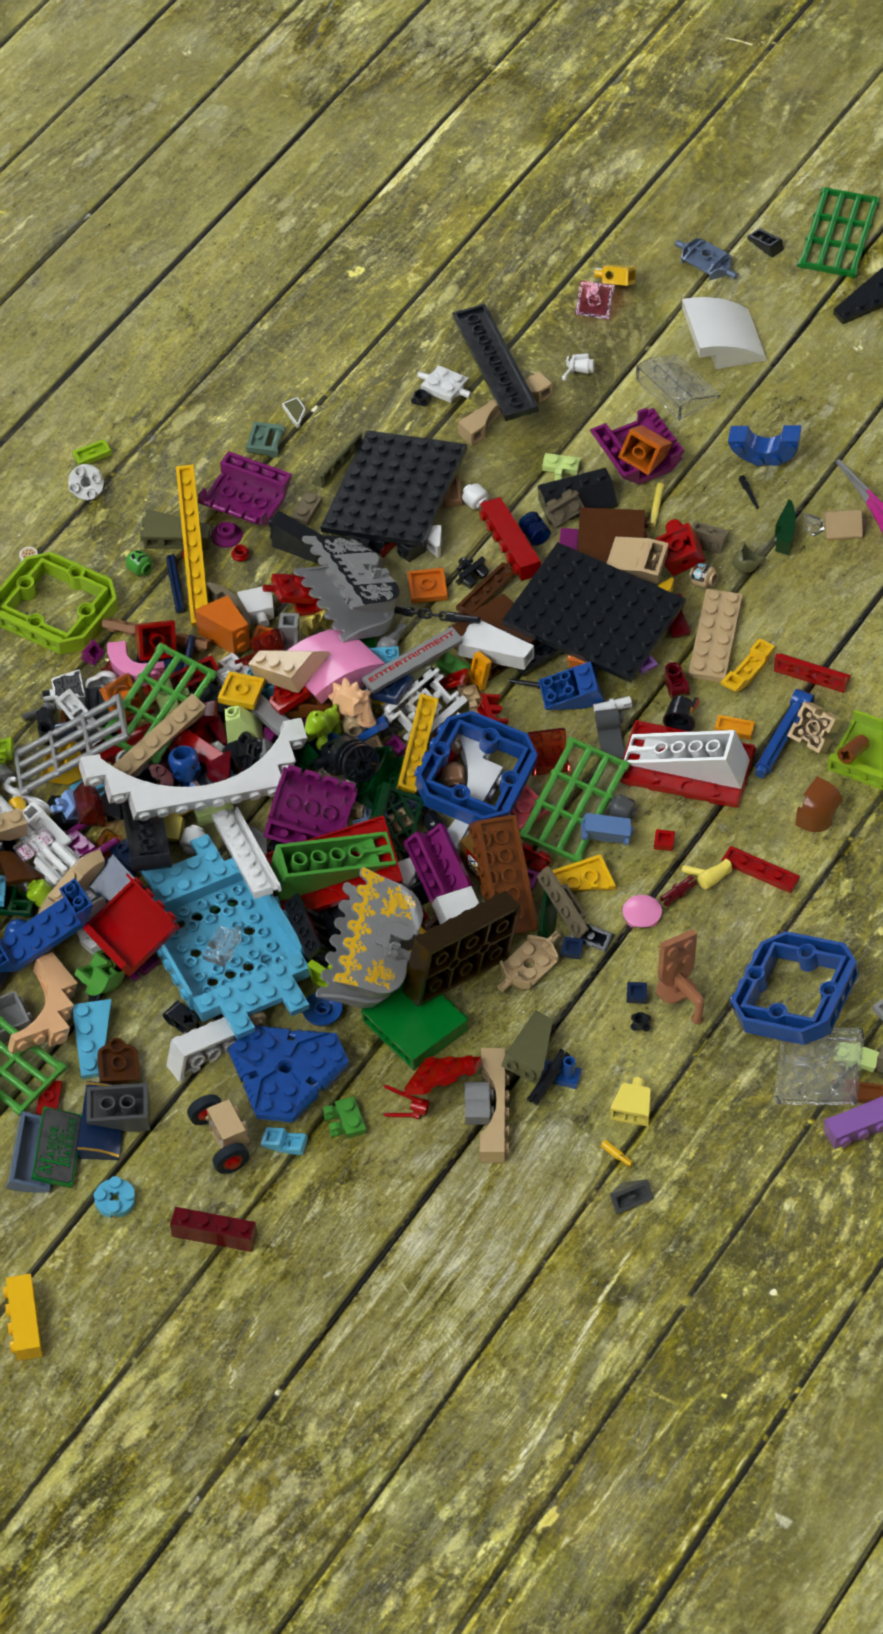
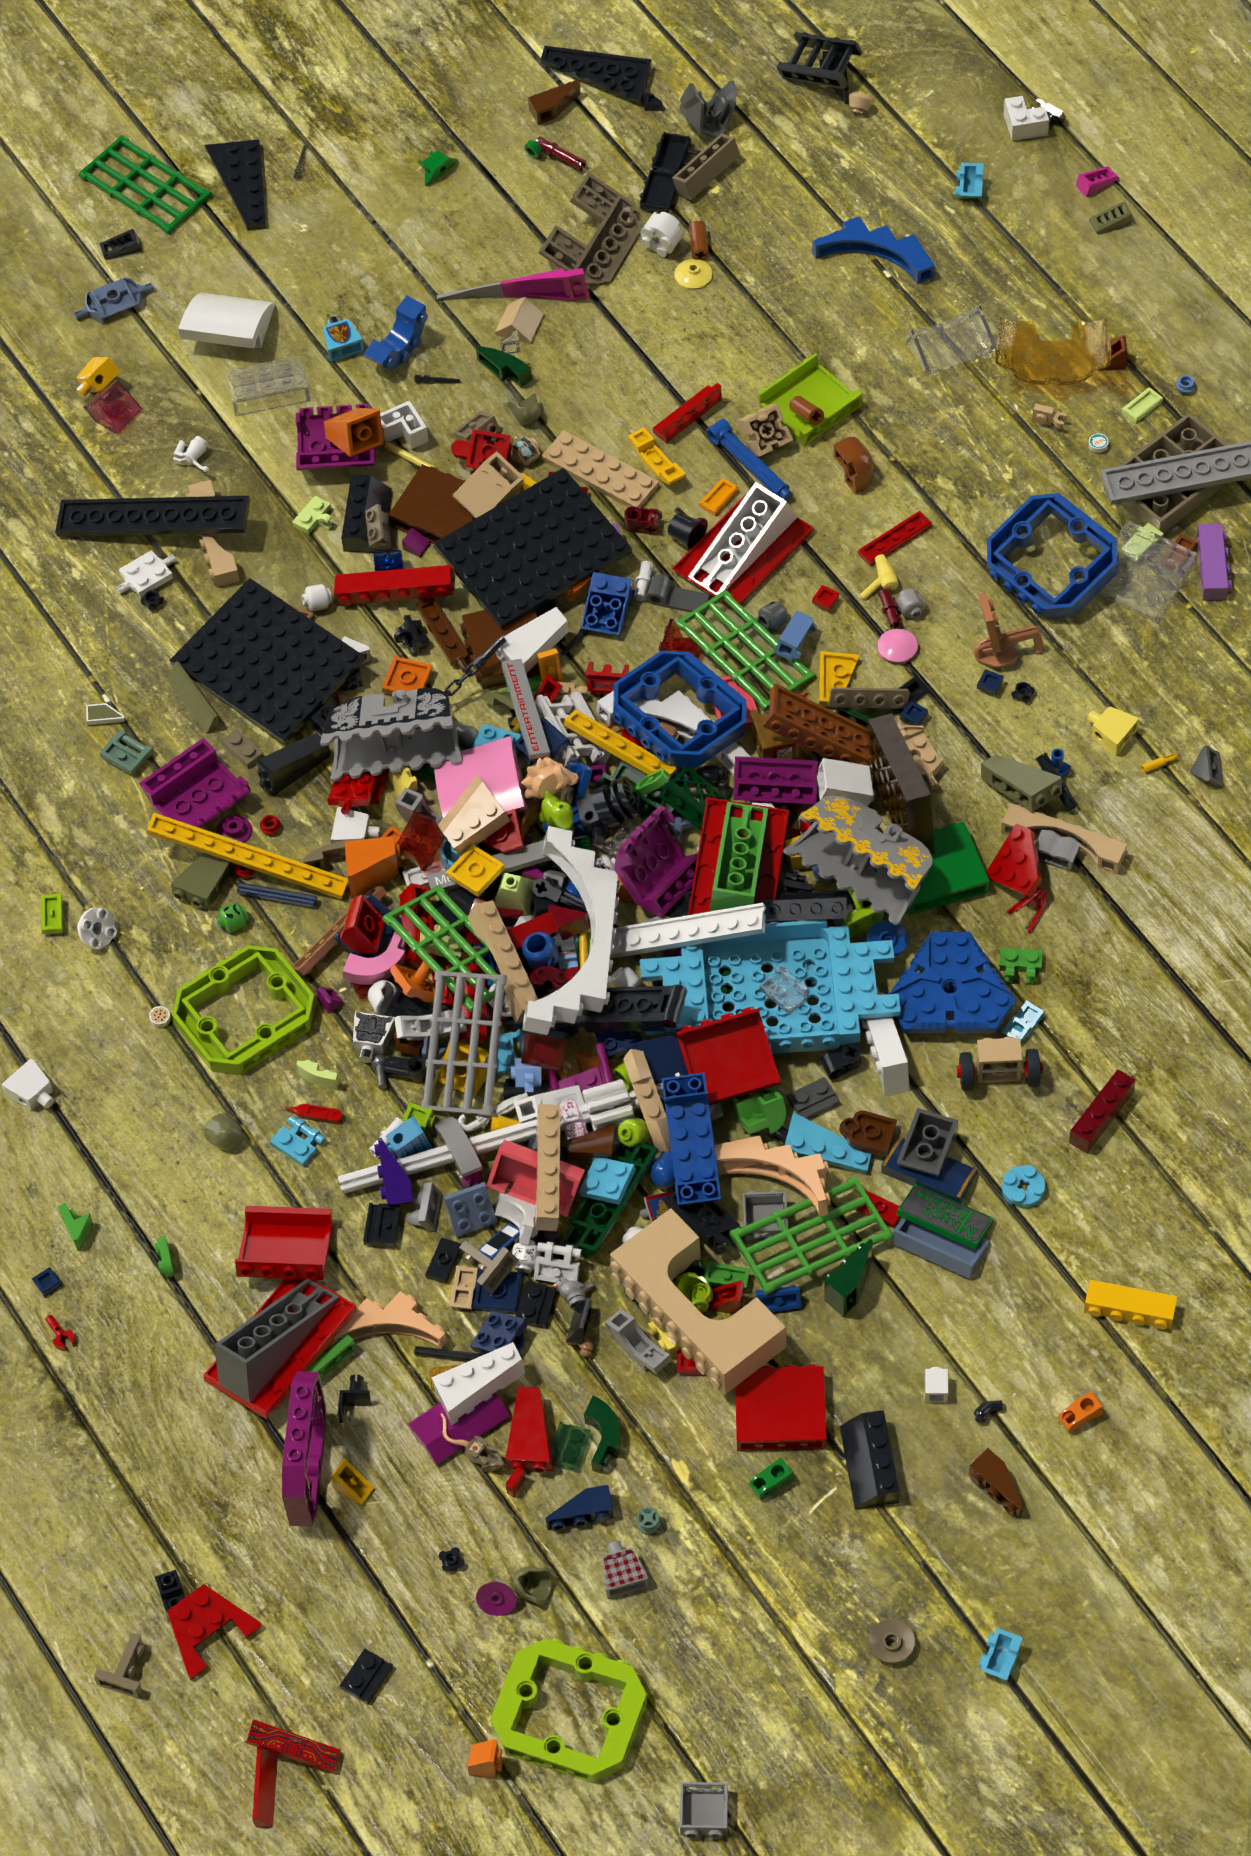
camera: 65 degrees left, 5 degrees up
none -> yellowish green slope [296,1060,339,1091]
none -> medium azure torso [323,316,364,362]
none -> white brick [380,401,429,449]
none -> bright green plate [636,768,670,795]
none -> dark grey plate [787,1077,840,1120]
none -> light grey head [896,588,926,618]

